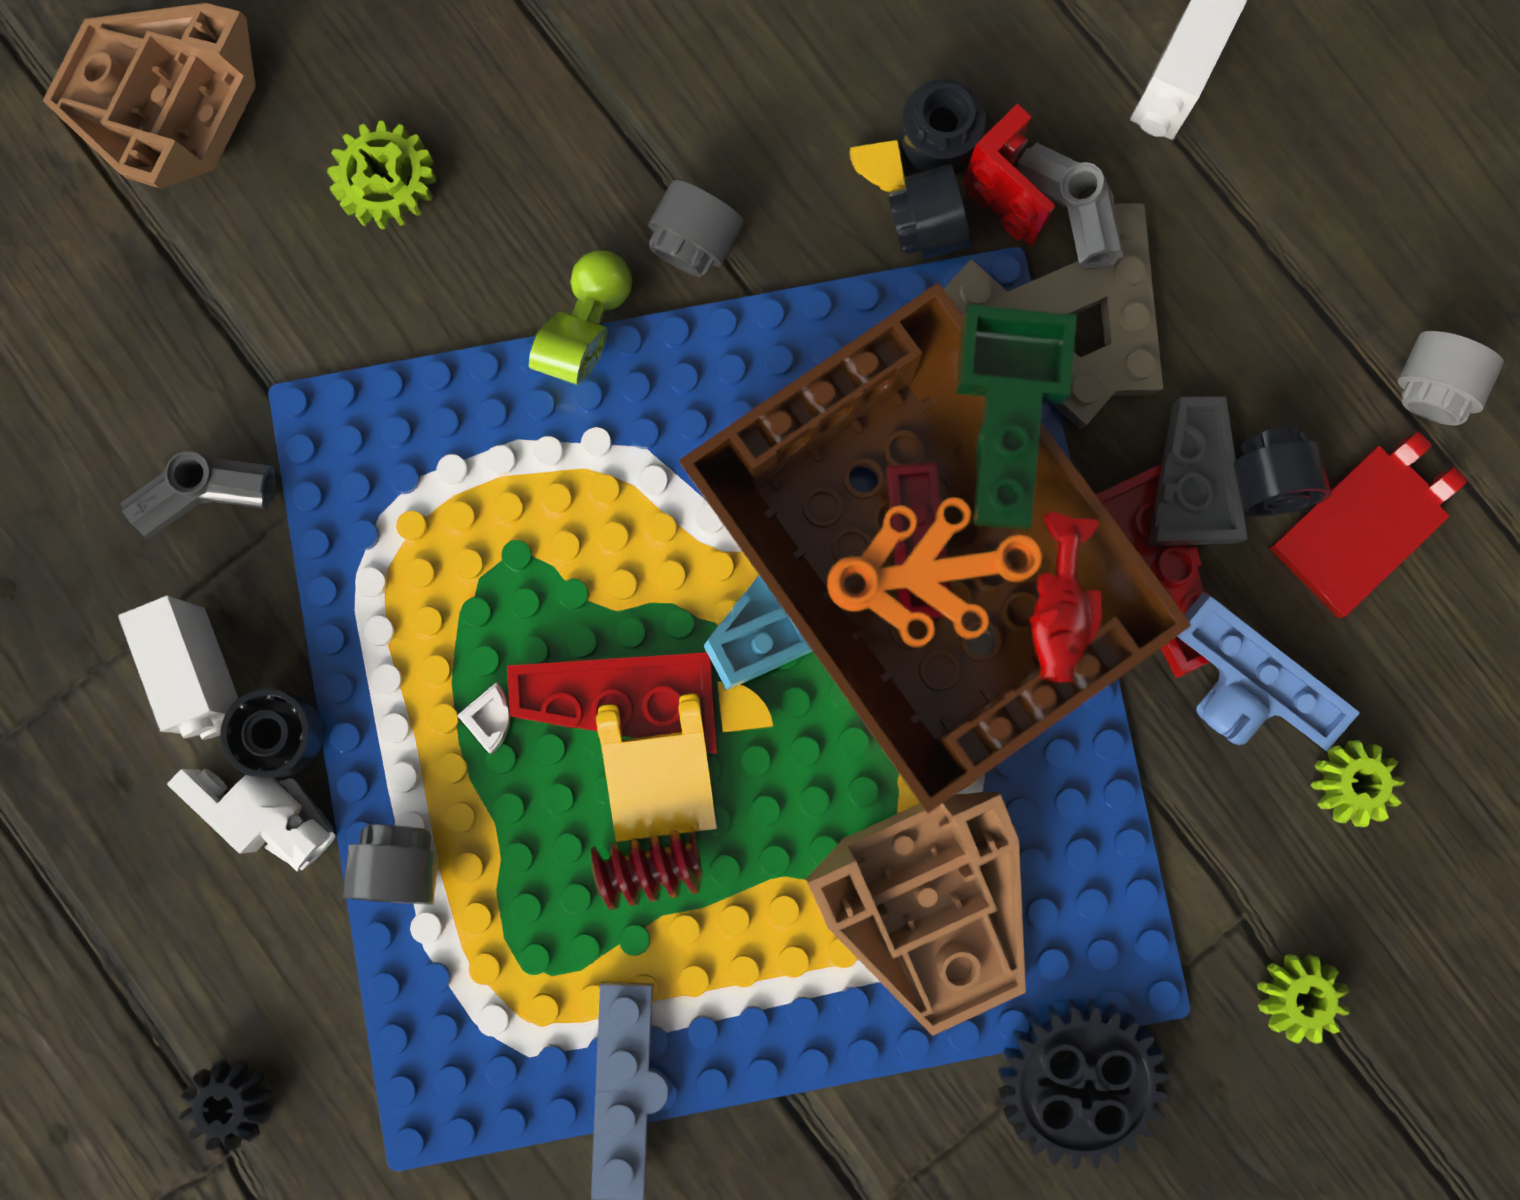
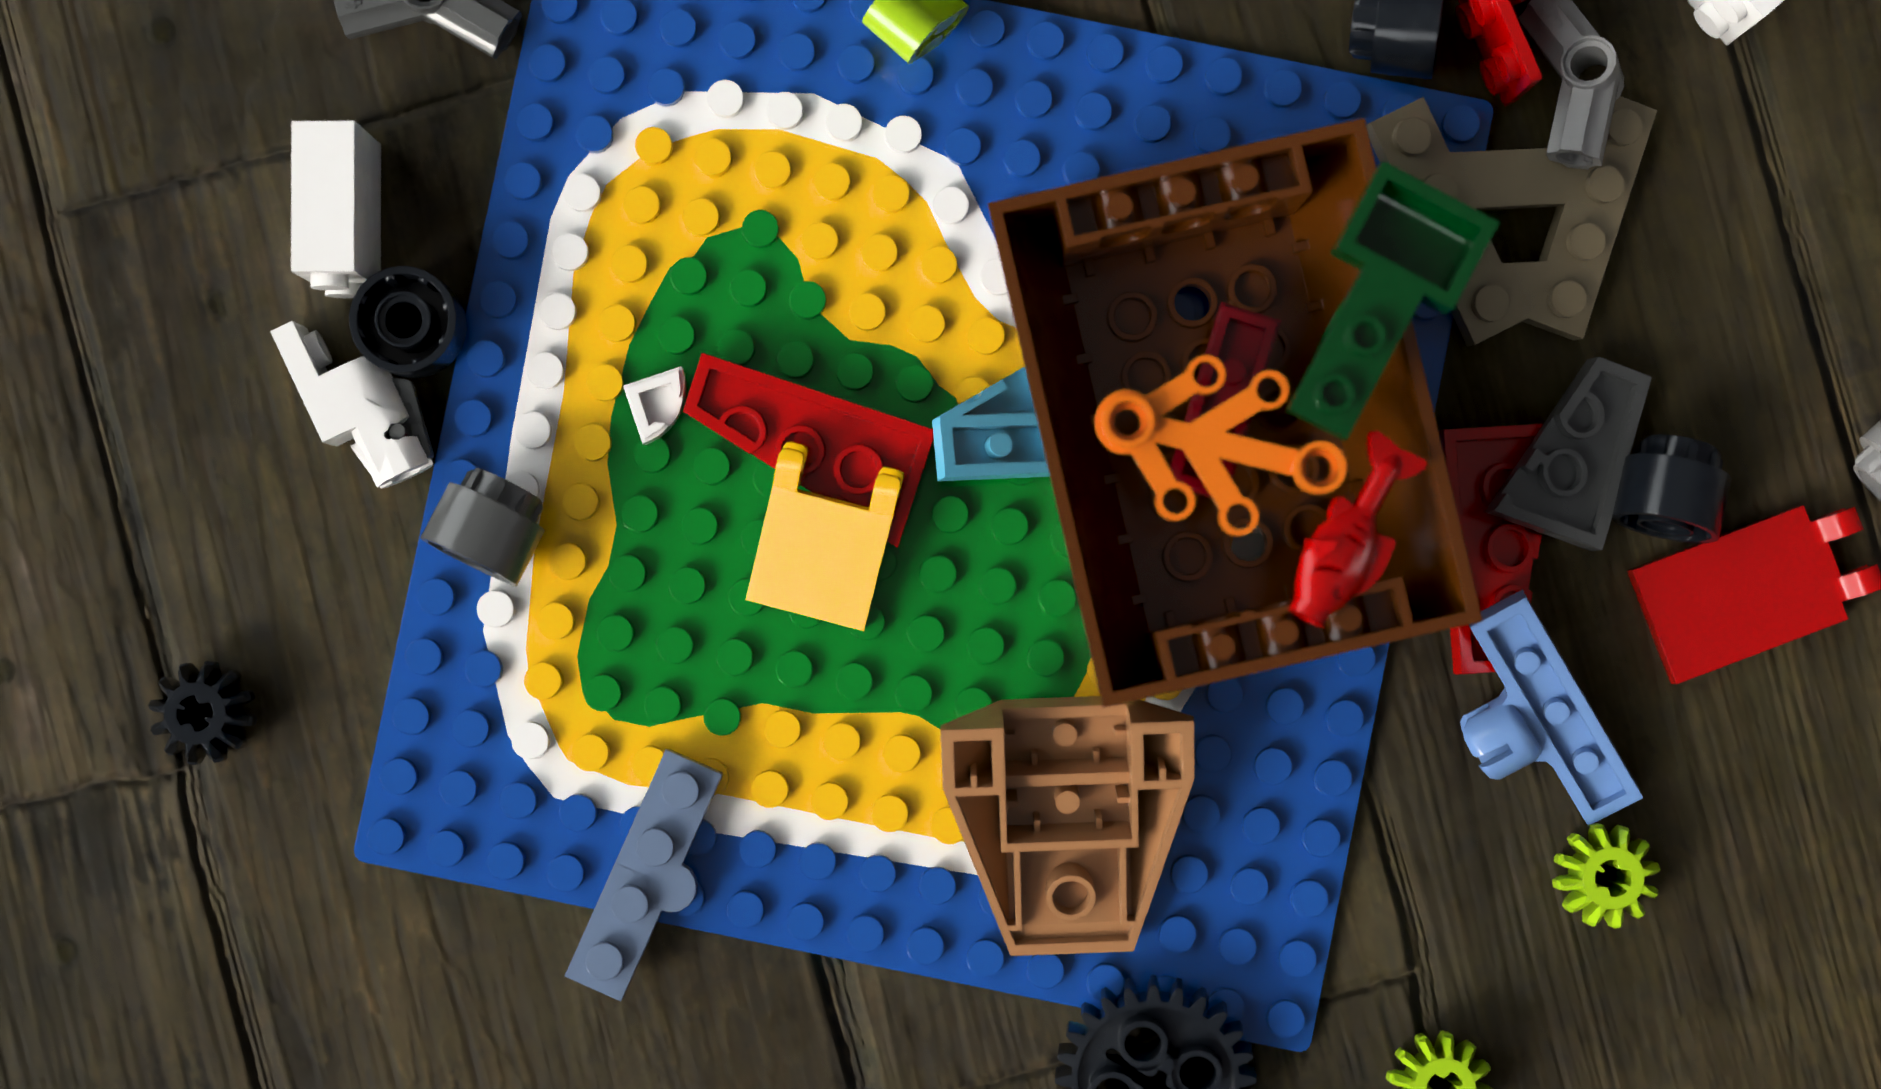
camera: 20 degrees right, 5 degrees up
dark red piece [591,827,703,910] -> none
yellow tile [717,681,773,733] -> none

